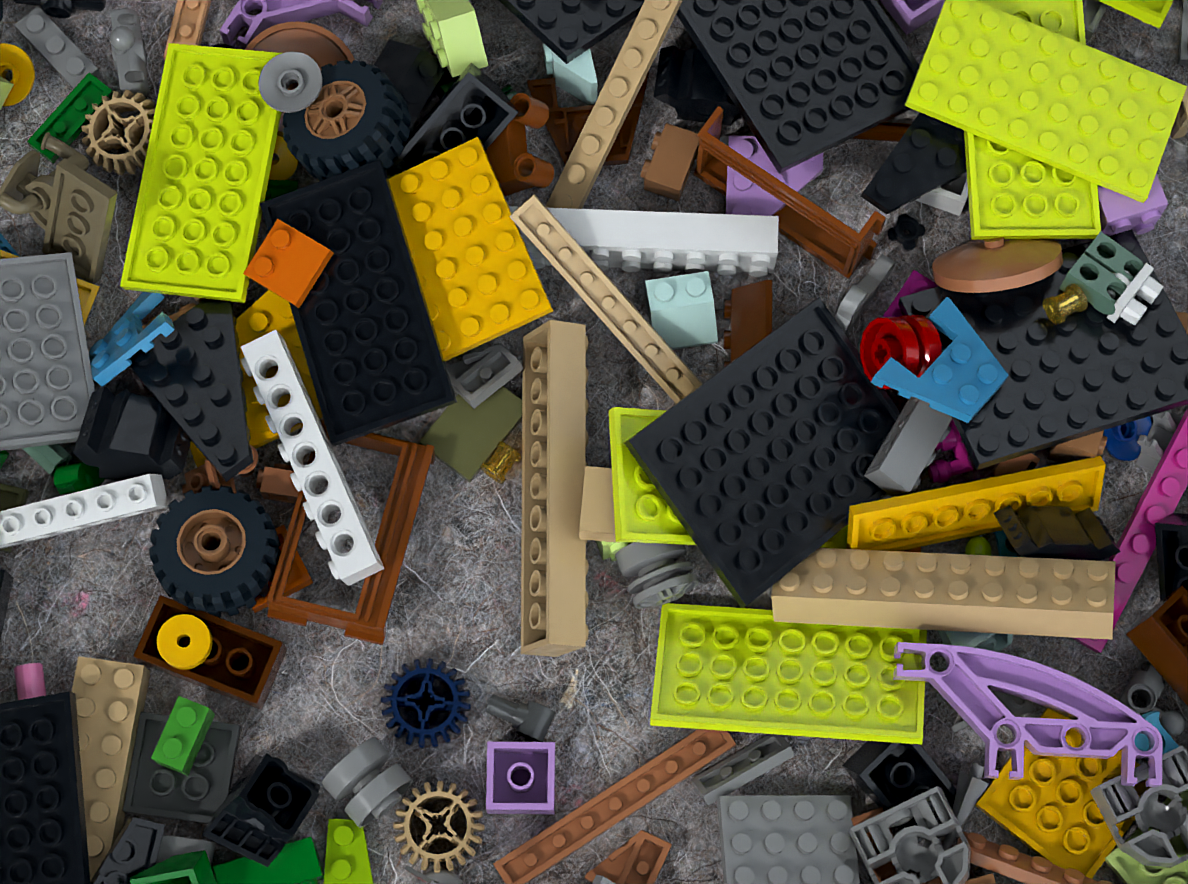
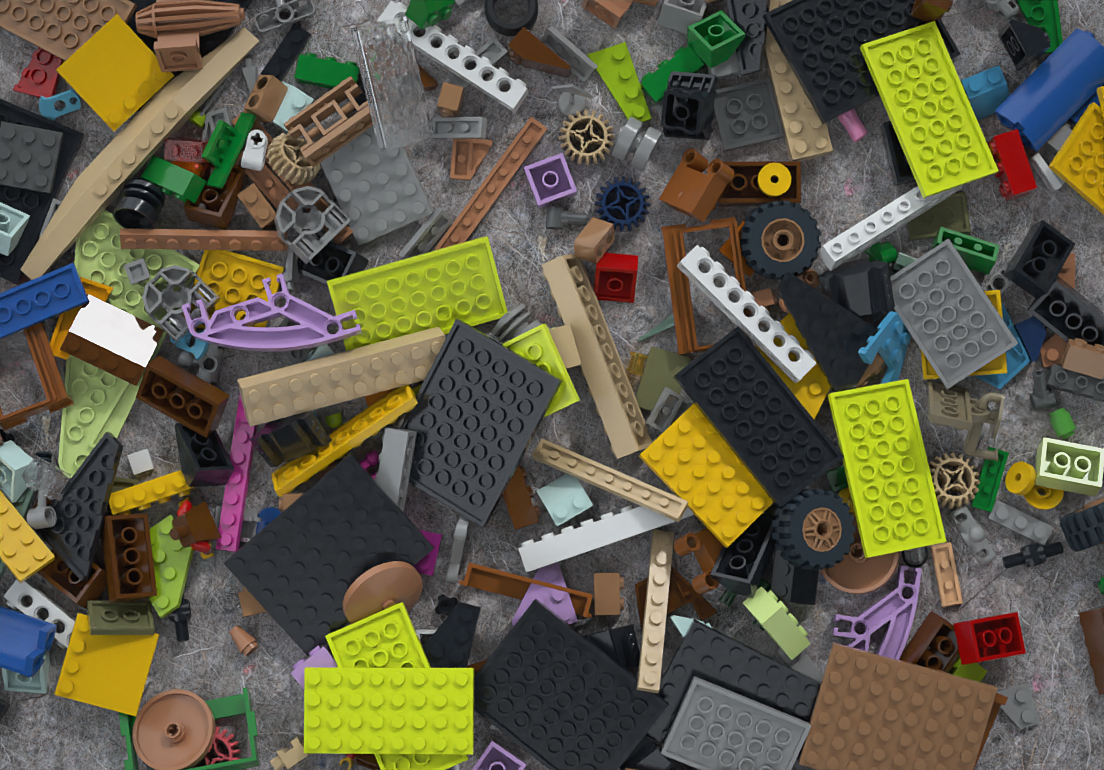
camera: 160 degrees right, 10 degrees up
bright green brick [151,696,215,776] -> none
orange plate [243,219,334,308] -> none
light grey dish [258,52,323,113] -> none
red wheel [860,315,942,389] -> none
dark azure wing [871,297,1009,423] -> none
clear yellow bush [1043,284,1088,324] -> none
sand green hips [1059,231,1164,325] -> none
none -> medium nougat piece [574,217,615,264]
none -> red slope [594,253,638,303]
none -> sand green piece [638,313,675,342]
none -> dark orange piece [659,148,734,222]
none -> yellow piece [1005,461,1036,496]

